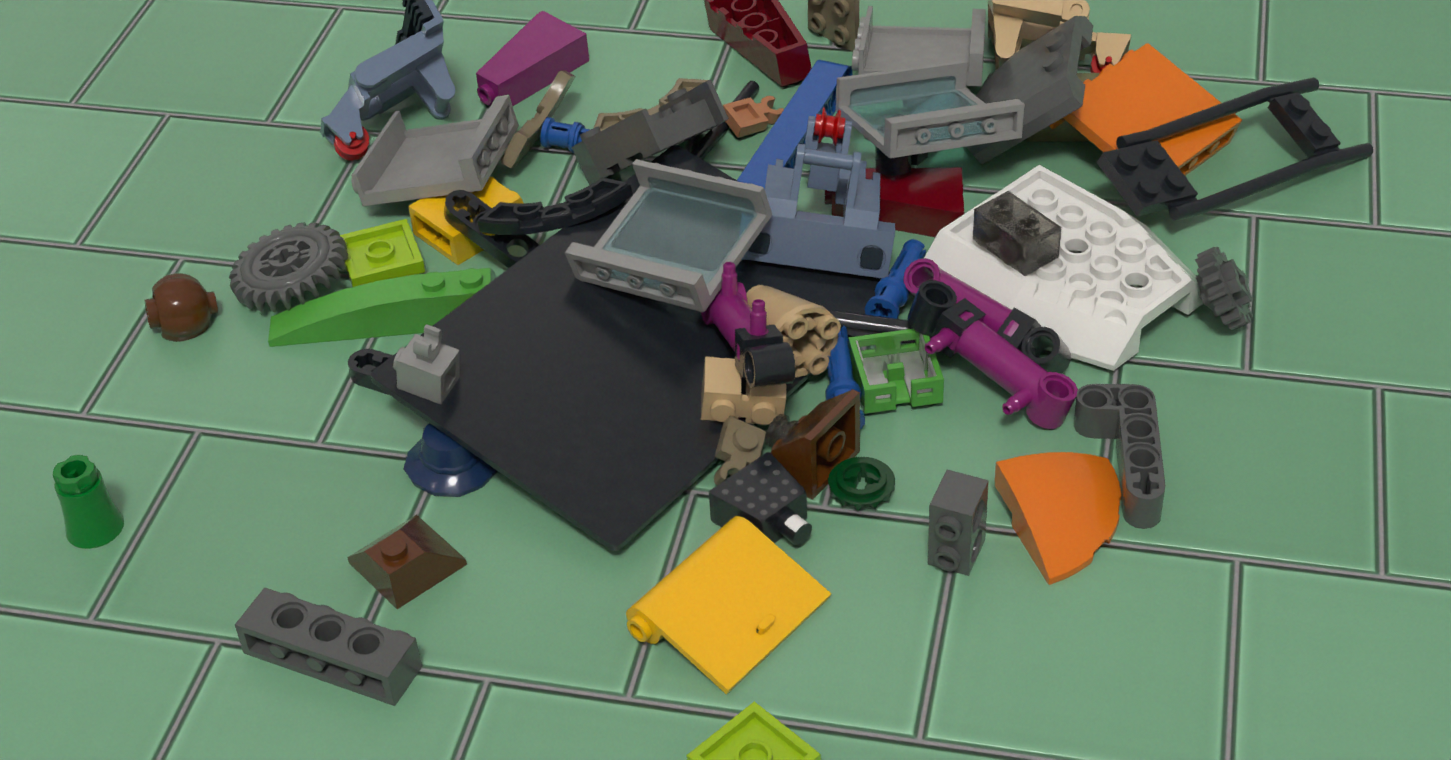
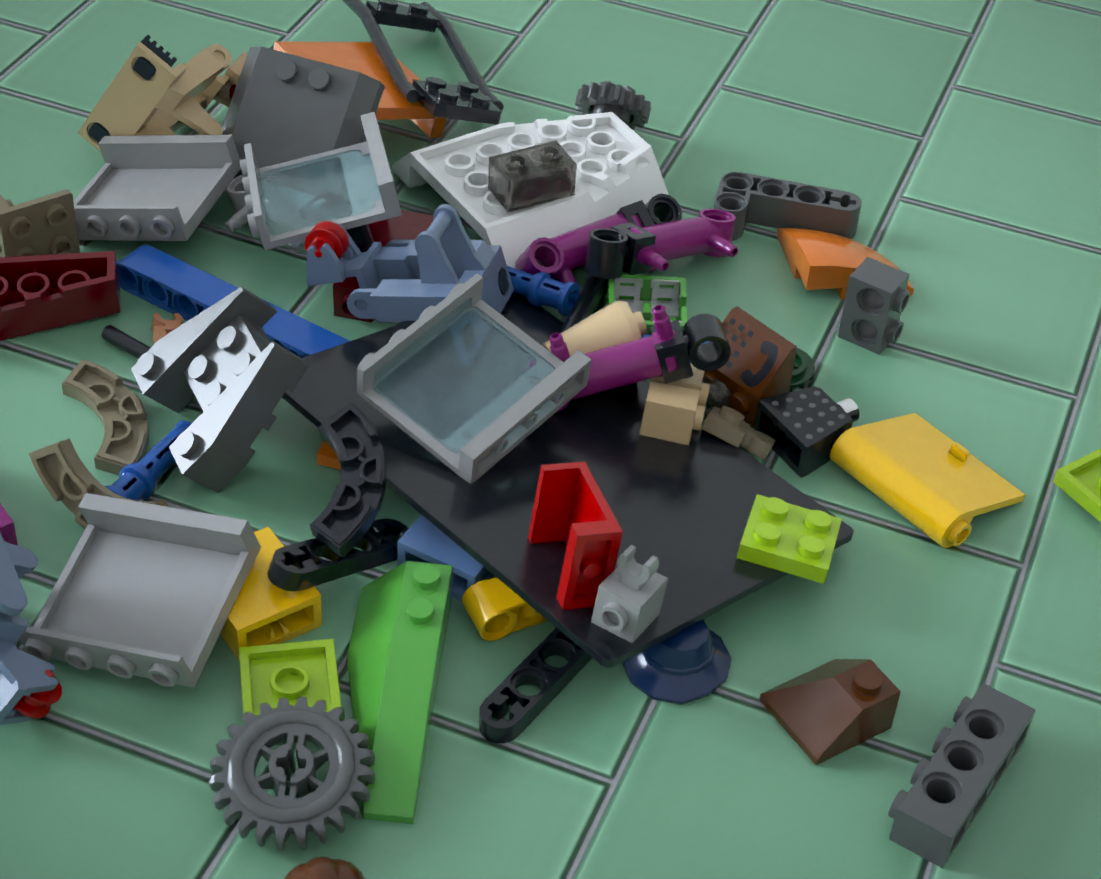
camera: 85 degrees left, 0 degrees up
none -> red panel [528,462,623,610]
none -> lime plate [736,494,842,584]

